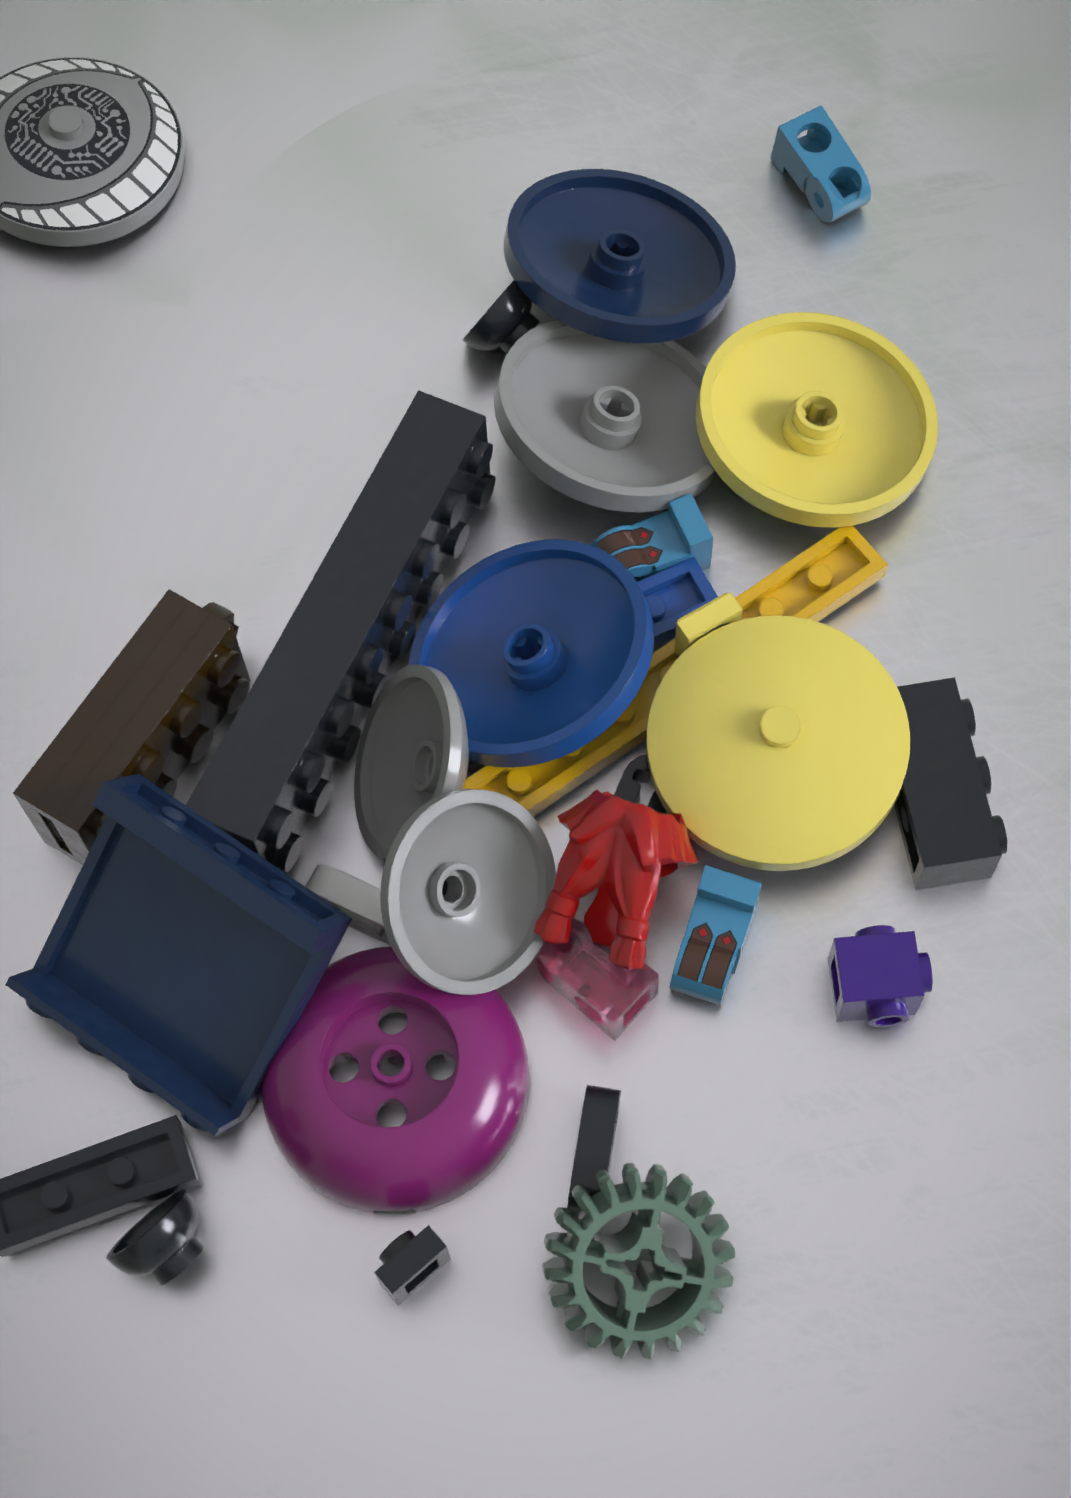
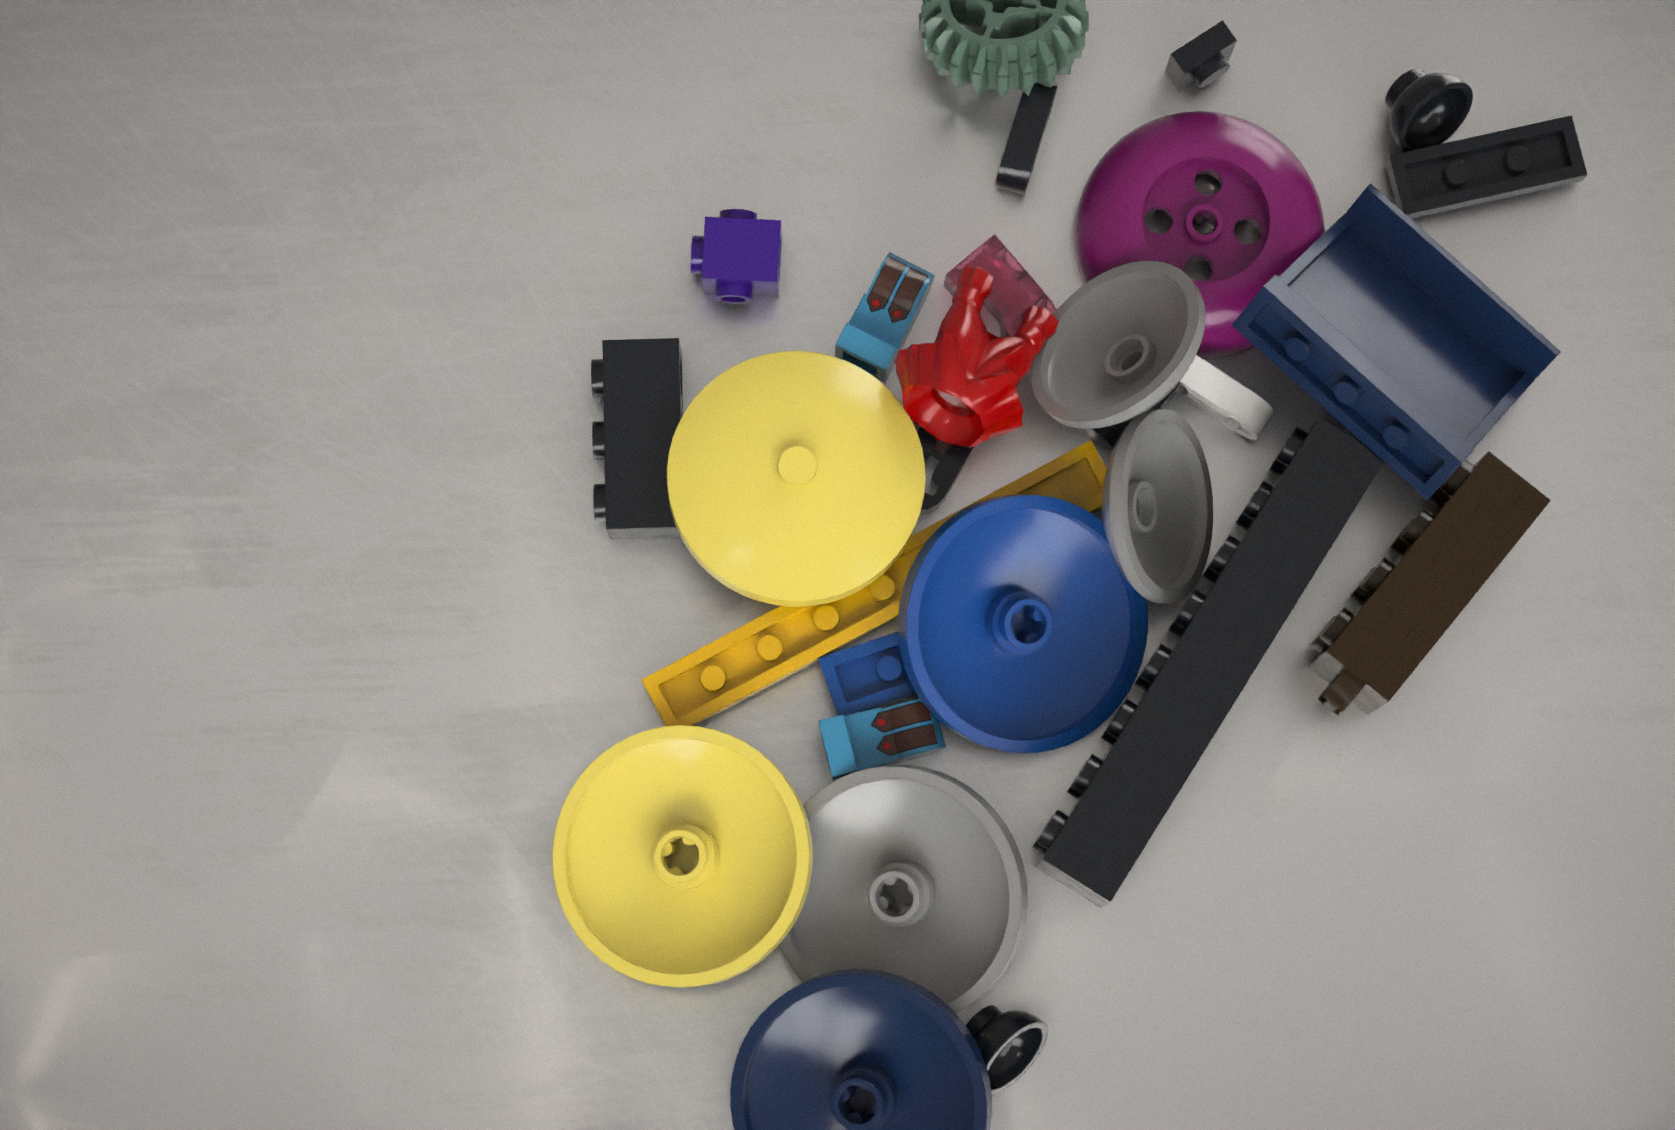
camera: 175 degrees left, 15 degrees up
light yellow tile [674,592,743,657] -> none

